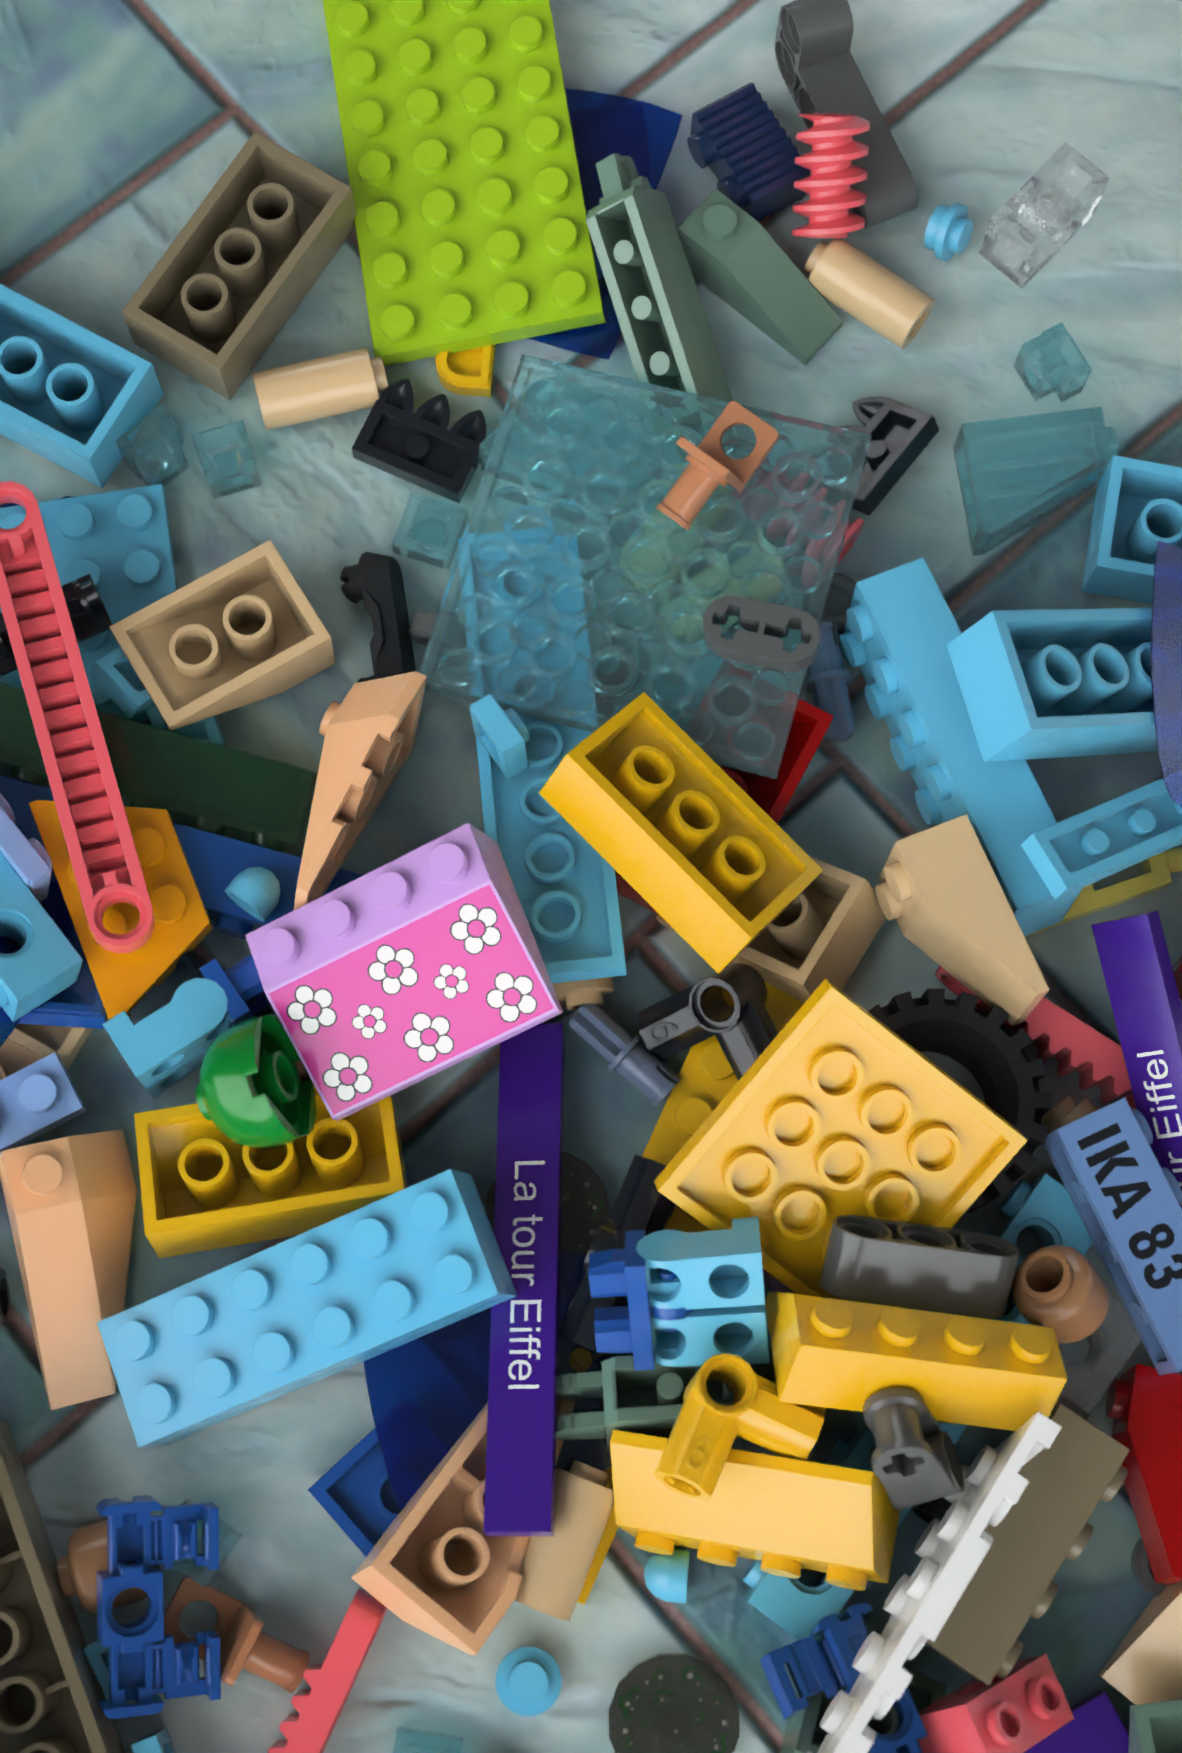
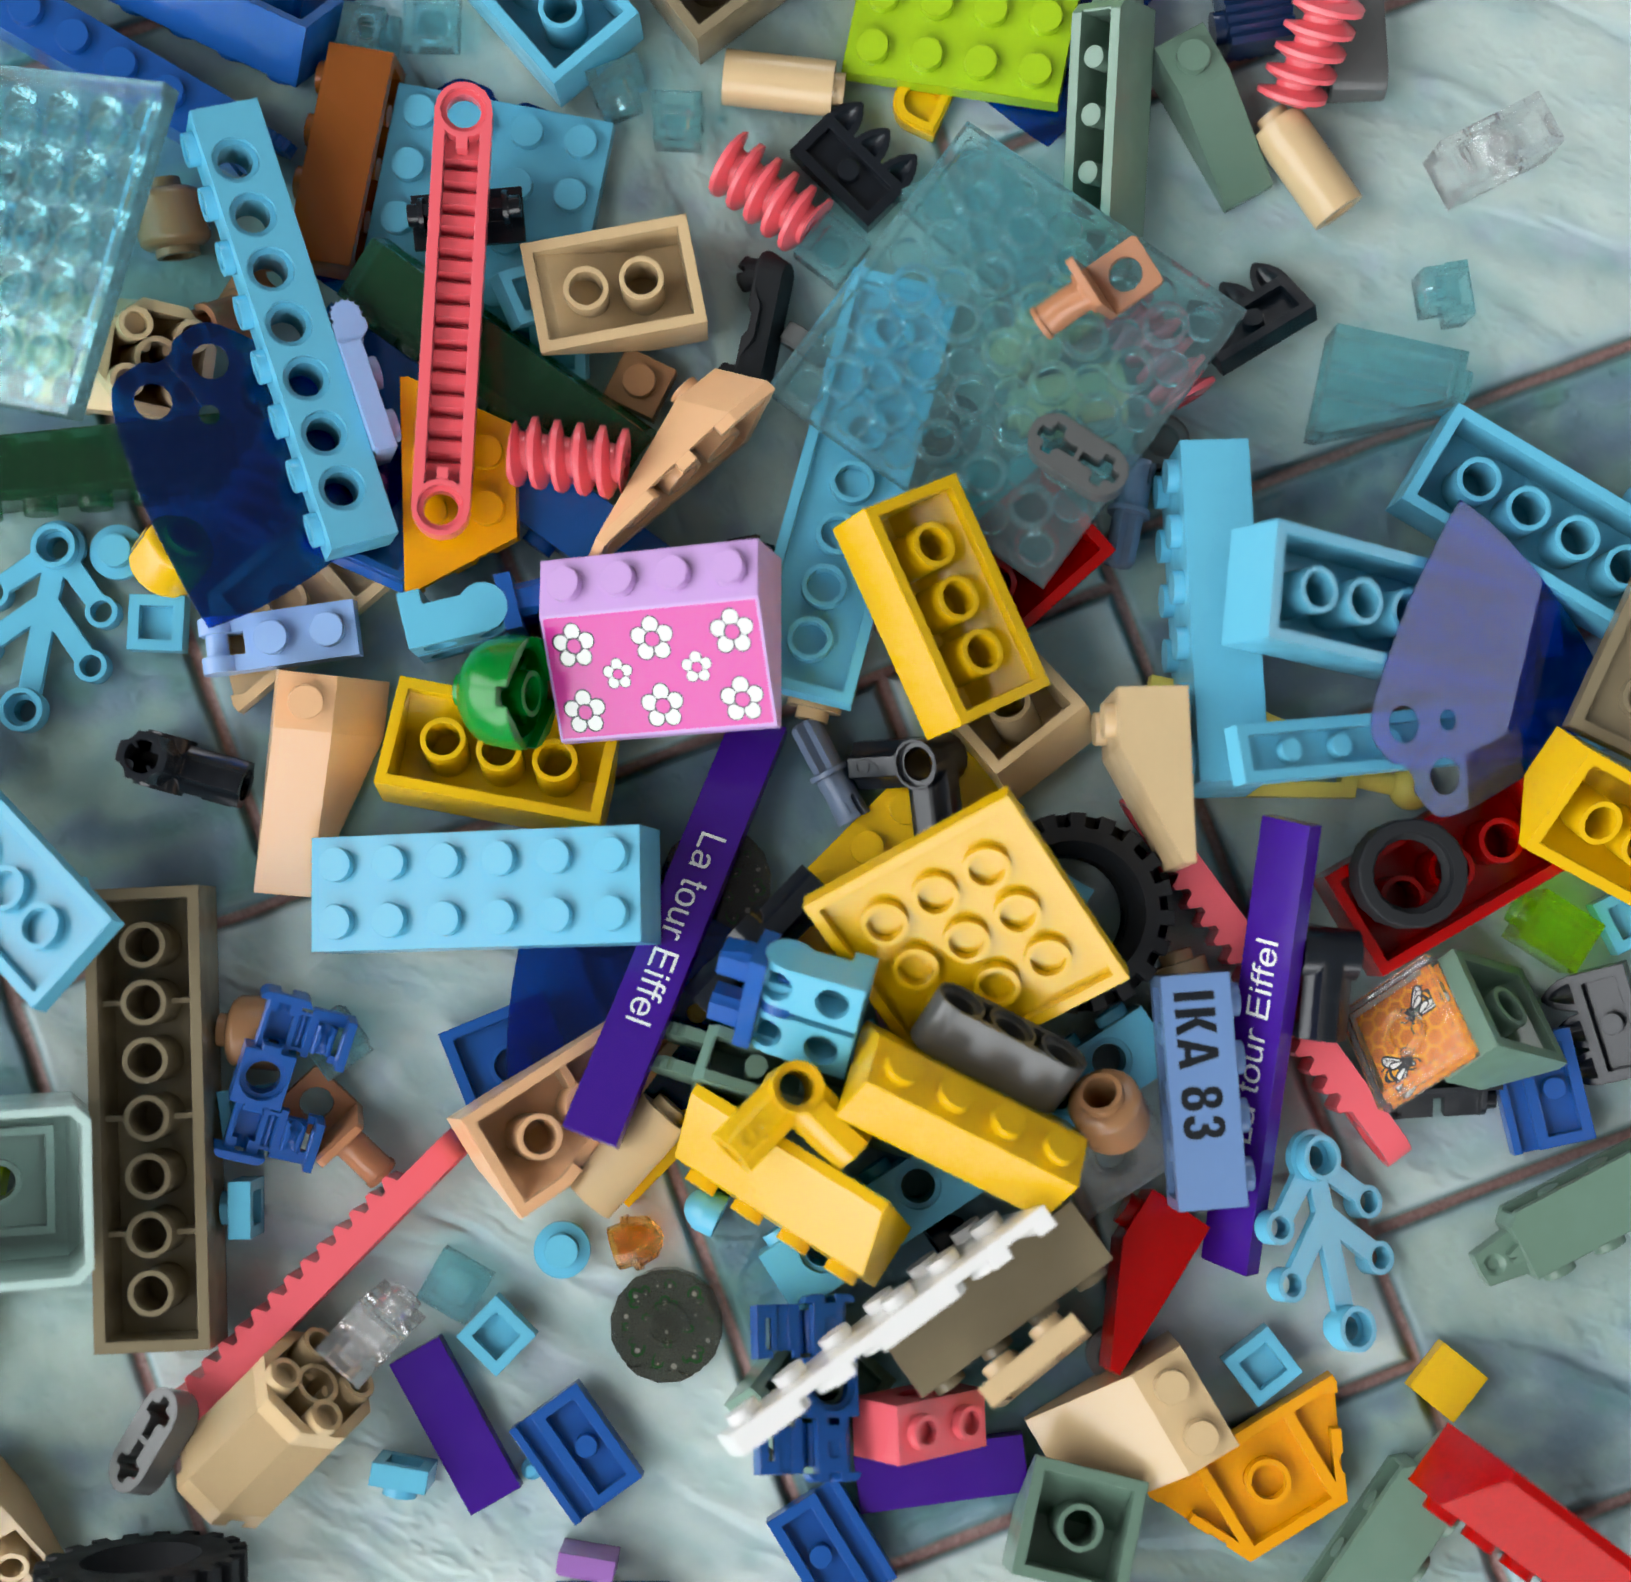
camera: 25 degrees right, 10 degrees up
medium azure hinge [225,867,280,922] -> none
medium azure plate [469,693,530,780] -> none
dark grey piece [863,1388,965,1510] -> none
medium azure plate [924,202,973,262] -> none
none -> coral piece [506,416,631,500]
none -> medium nougat plate [603,351,678,424]
none -> clear orange plate [607,1214,664,1271]
none -> coral piece [708,131,833,252]
none -> tan plate [978,1311,1092,1408]

